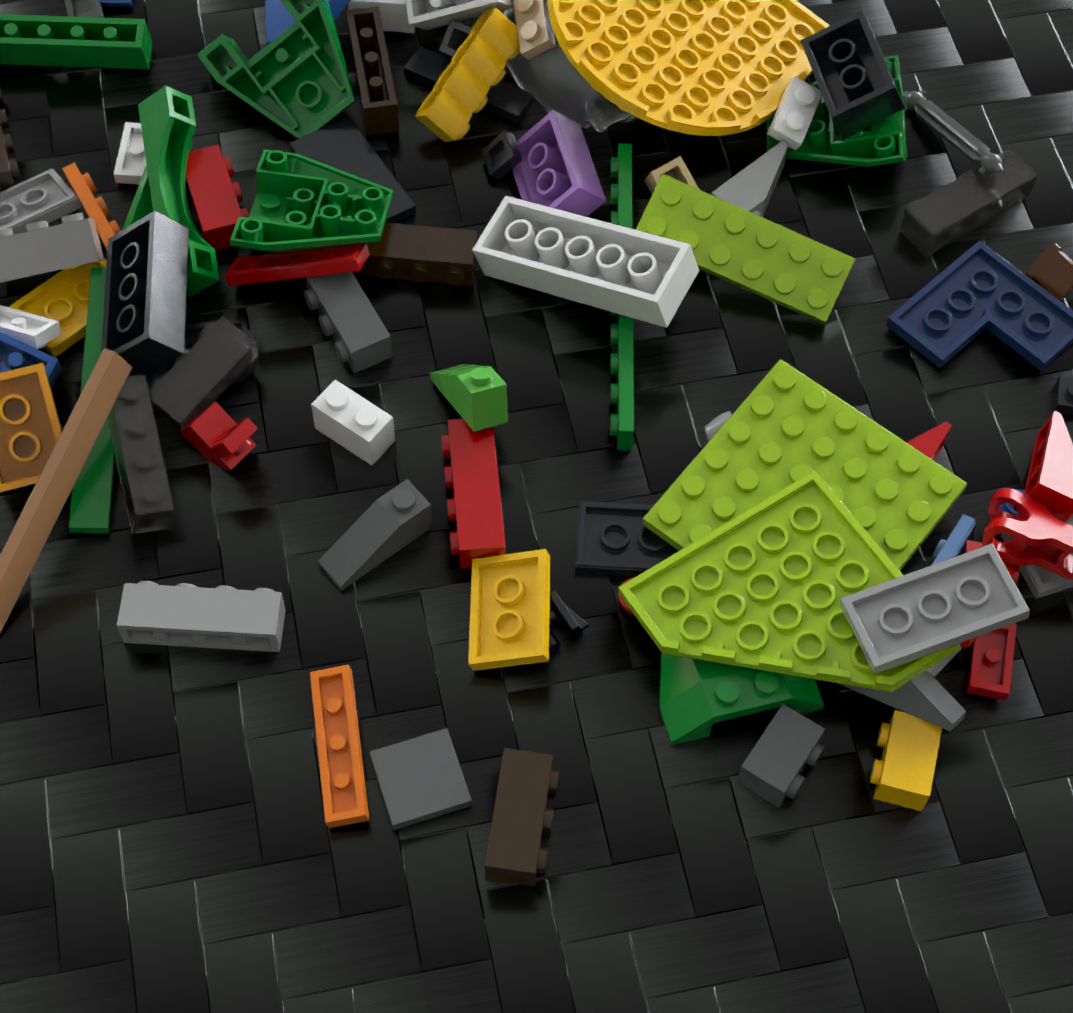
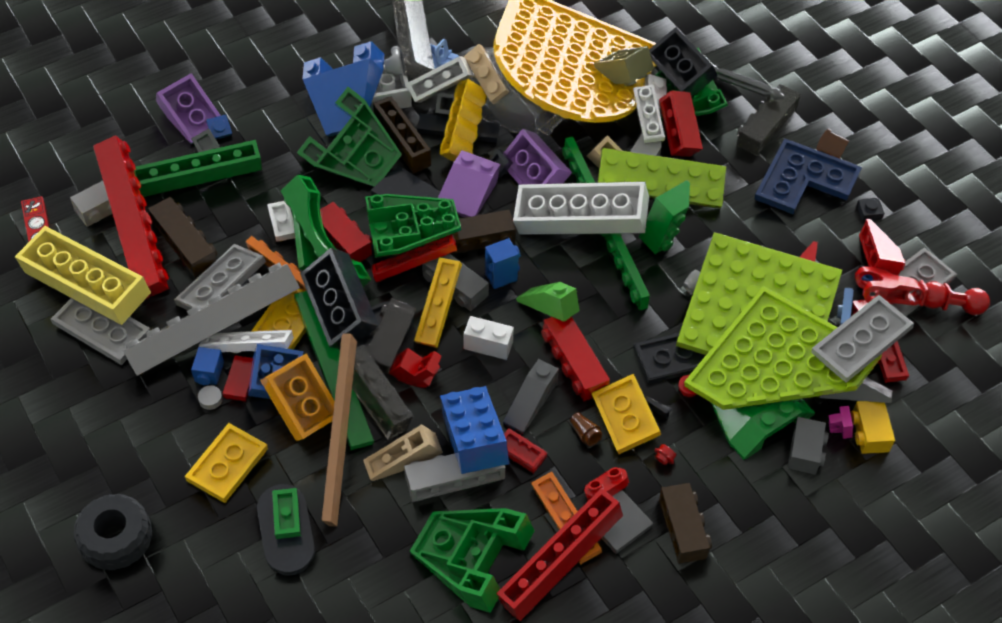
camera: 20 degrees left, 5 degrees down
none -> tan slope [363,425,443,481]
none -> green wedge [410,508,535,613]
none -> yellow plate [414,257,462,348]
none -> medium lavender slope [438,150,500,218]
none -> blue brick [440,386,509,474]
none -> blue brick [485,238,521,289]
none -> red brick [496,488,623,621]
none -> red plate [504,428,547,473]
none -> reddish brown cone [570,412,602,446]
none -> red plate [584,467,629,501]
none -> olive slope [593,46,654,86]
none -> white tile [633,85,665,144]
none -> green slope [639,180,690,255]
none -> red plate [654,444,677,465]
none -> red brick [659,91,703,157]
none -> dark pink tile [829,406,853,439]

